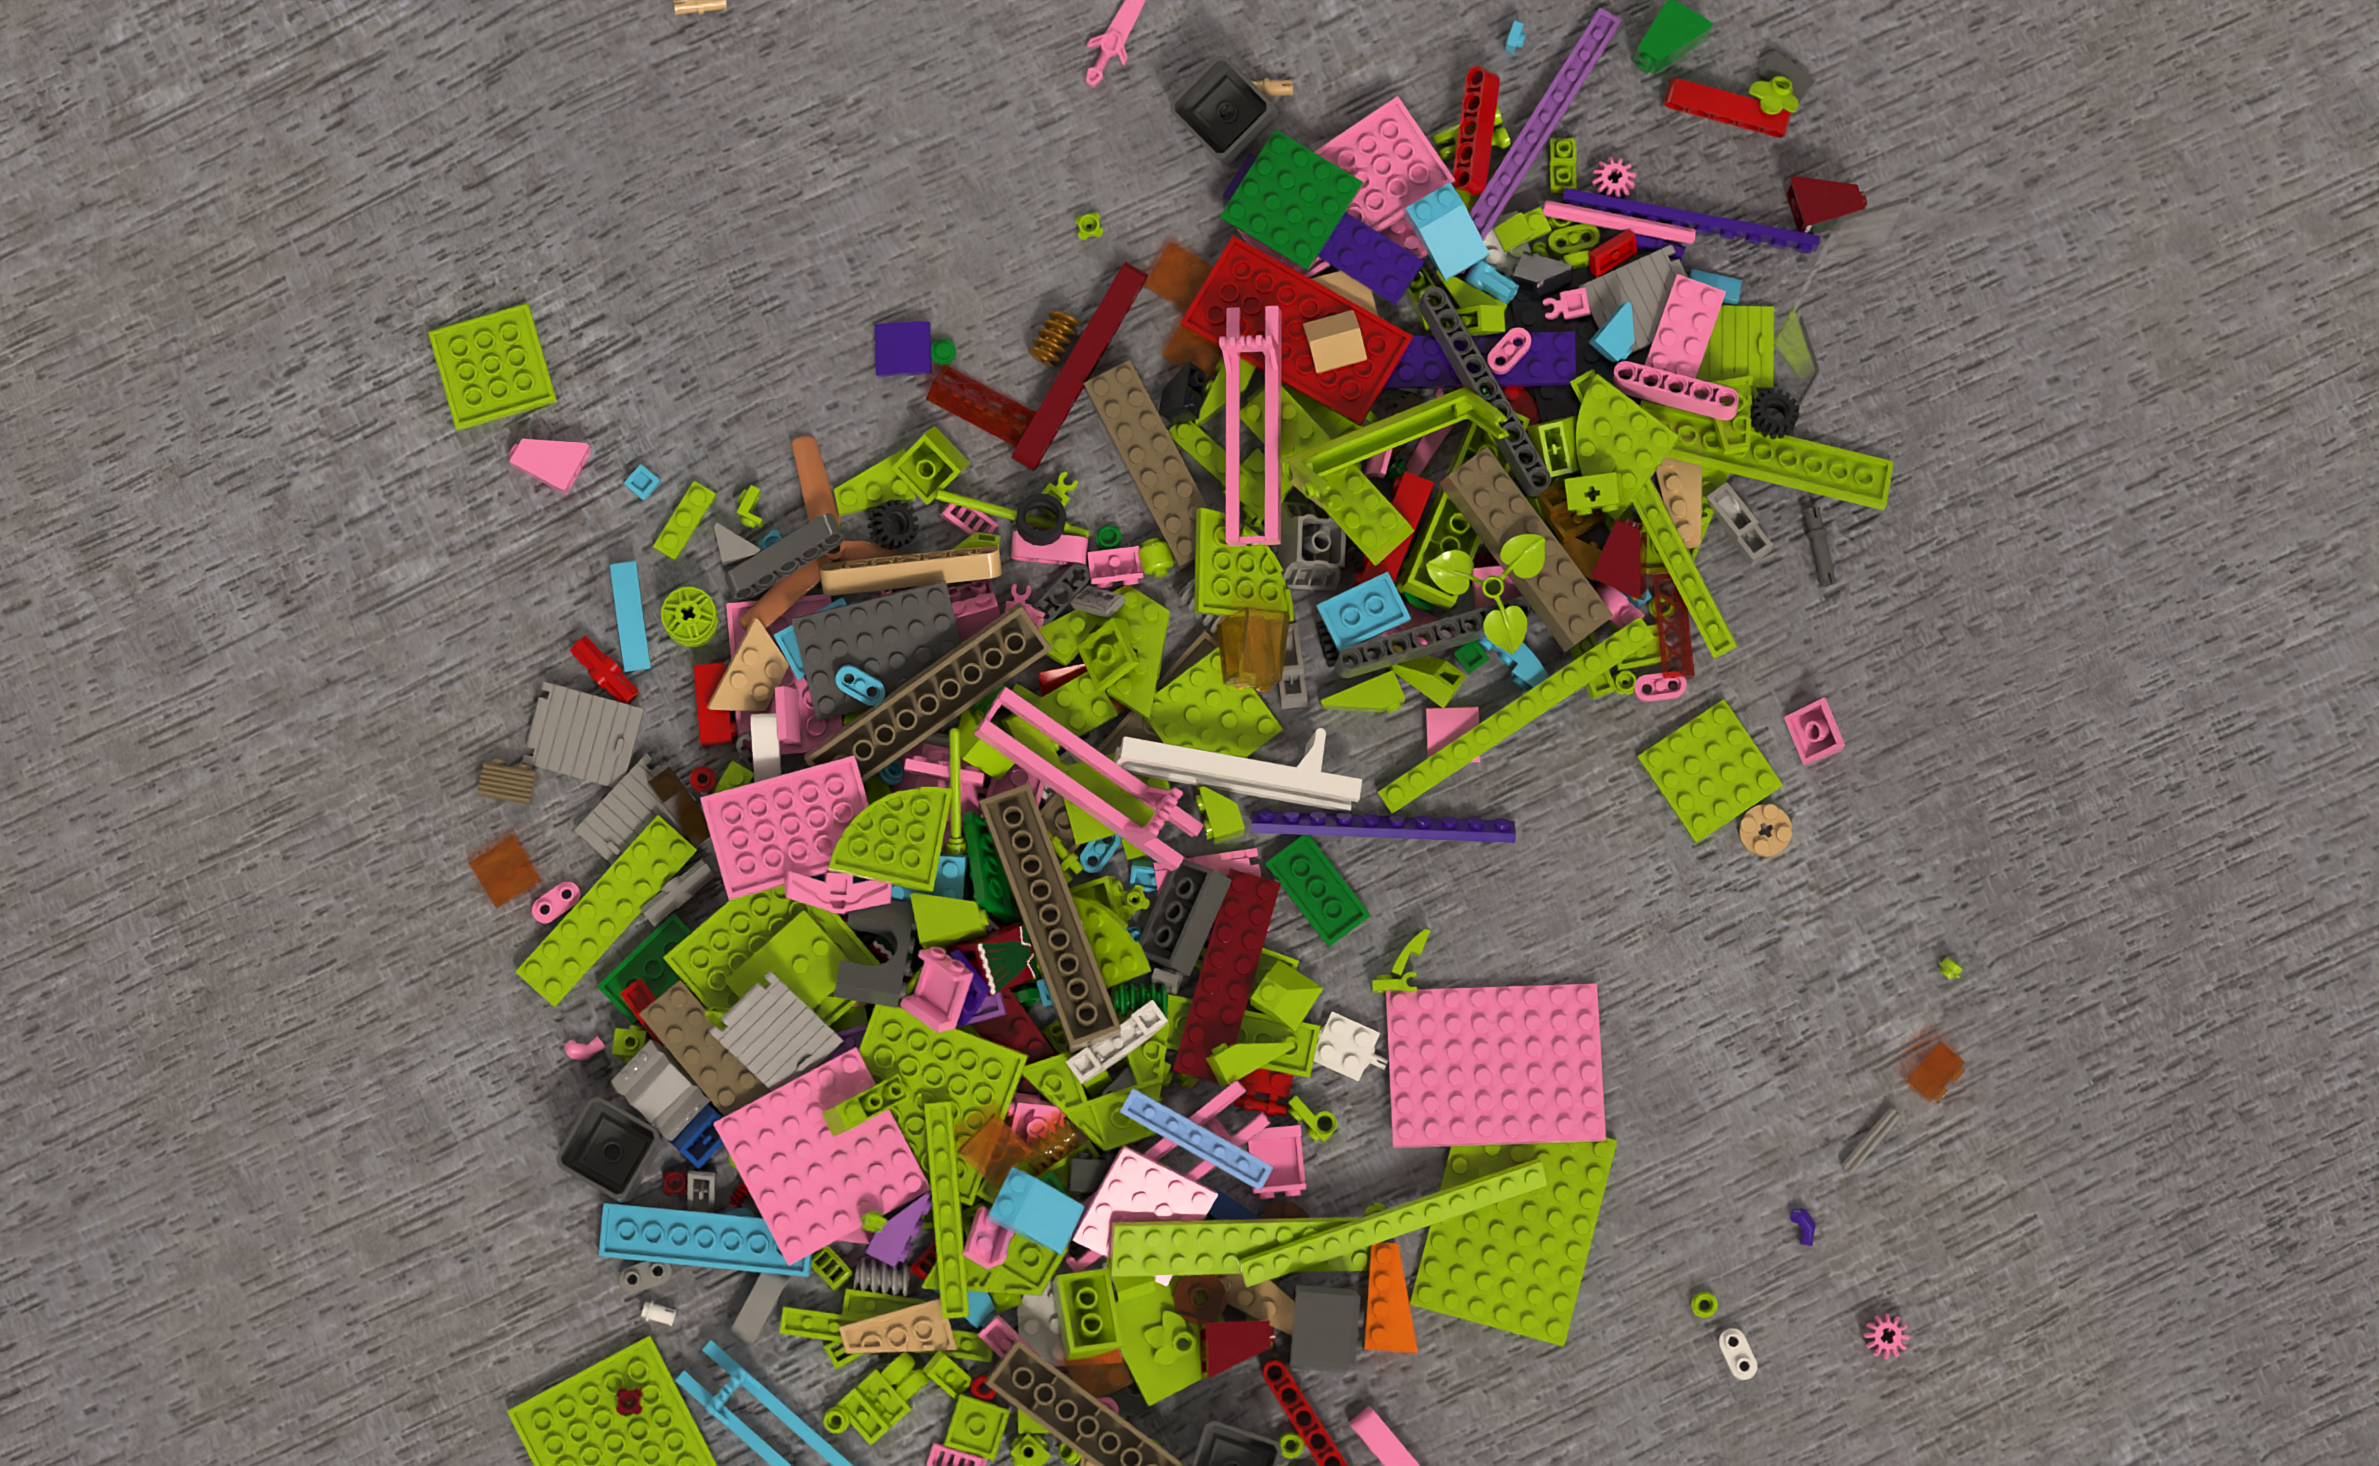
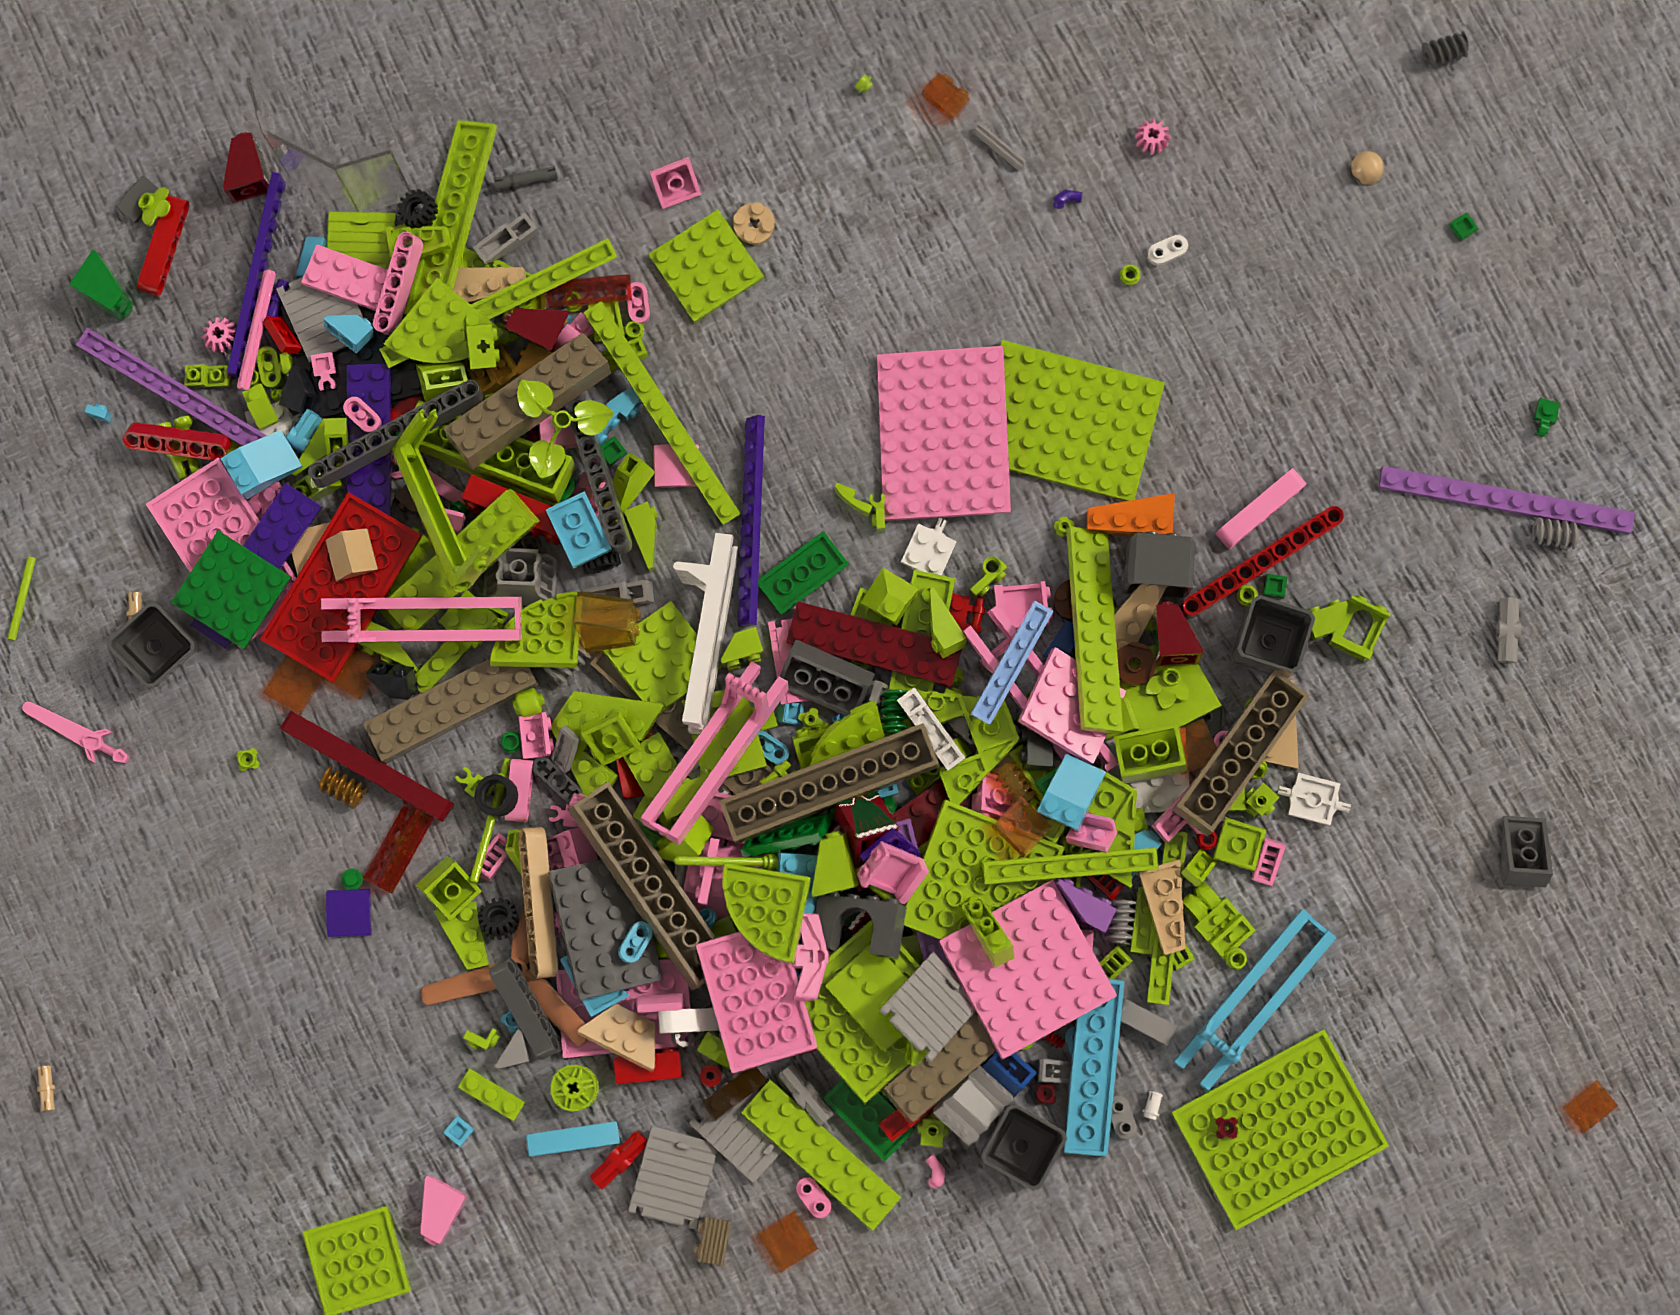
camera: 85 degrees left, 0 degrees up
lime plate [860,1211,887,1232] -> none
lime plate [1238,1158,1547,1287] -> none

